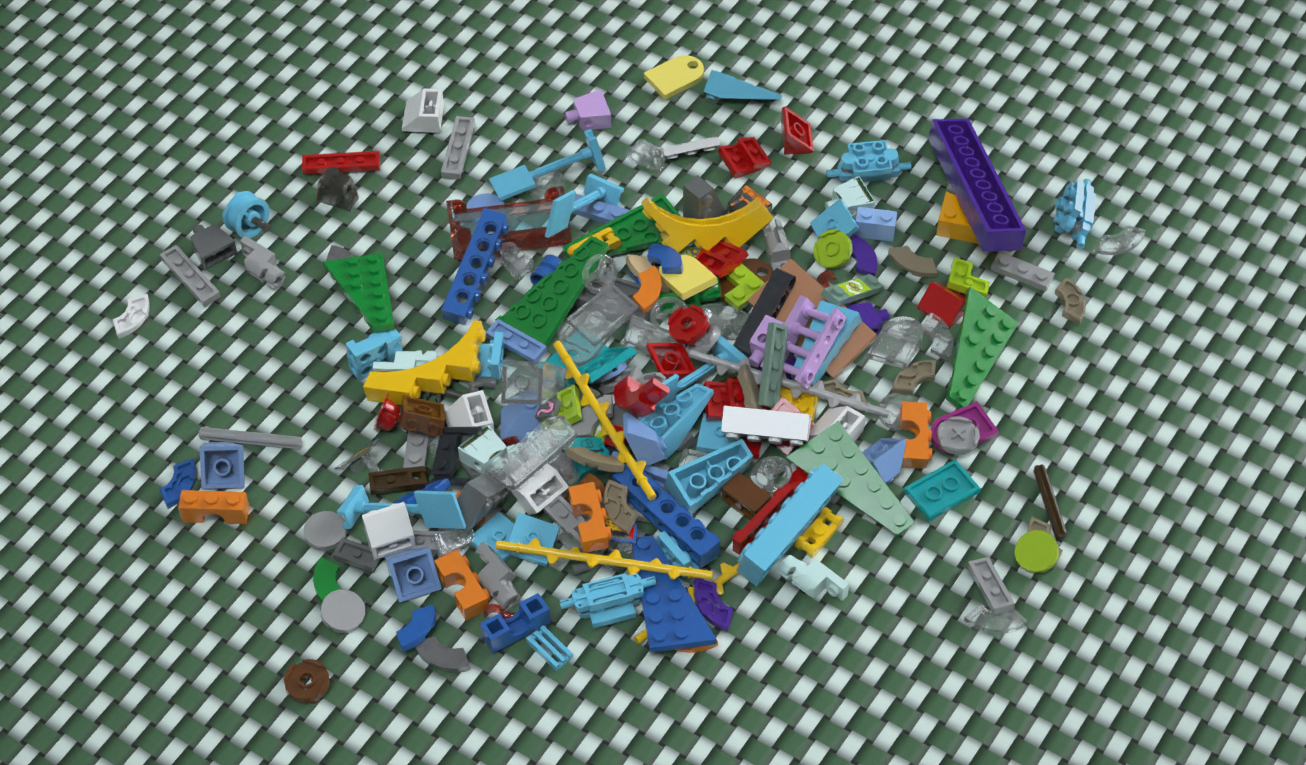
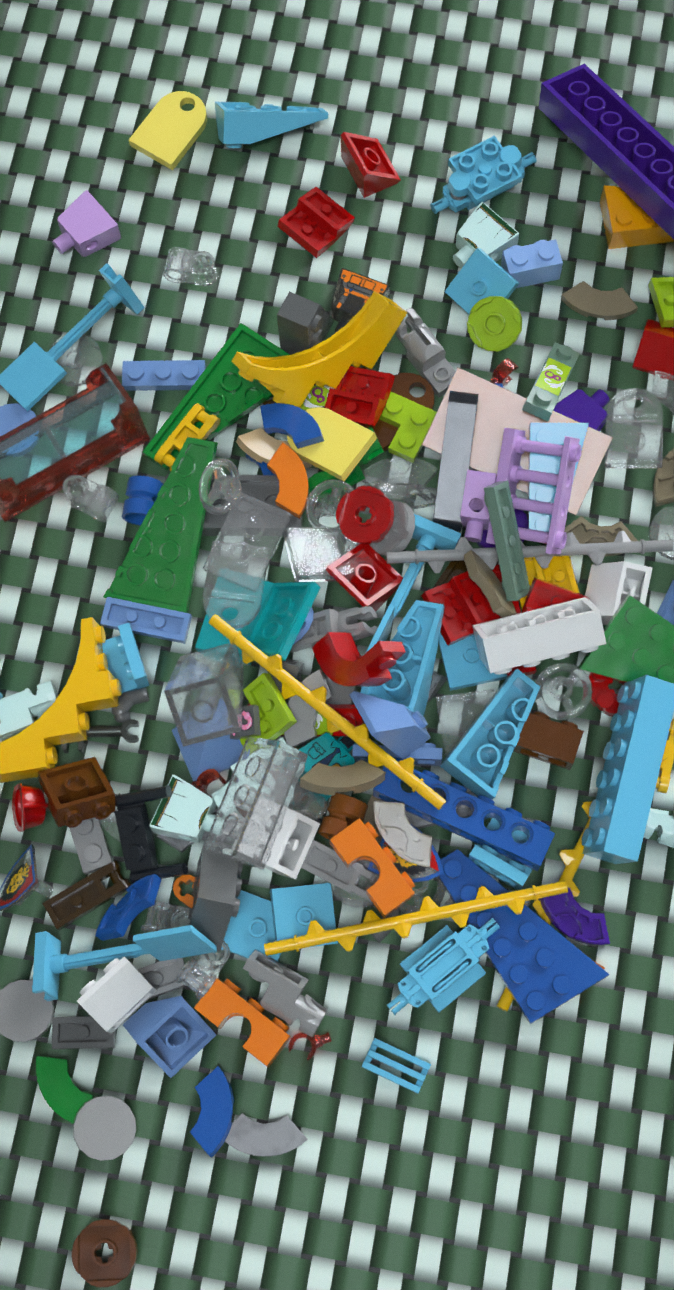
camera: 20 degrees left, 20 degrees up
blue brick [441,208,509,325] -> none
white slope [445,390,494,445] -> none
blue arch [480,593,551,654] -> none
medium azure piece [545,174,624,238] -> none
white plate [660,137,720,159] -> none
red plate [732,483,794,555] -> none
dark purple tile [850,234,878,276] -> none

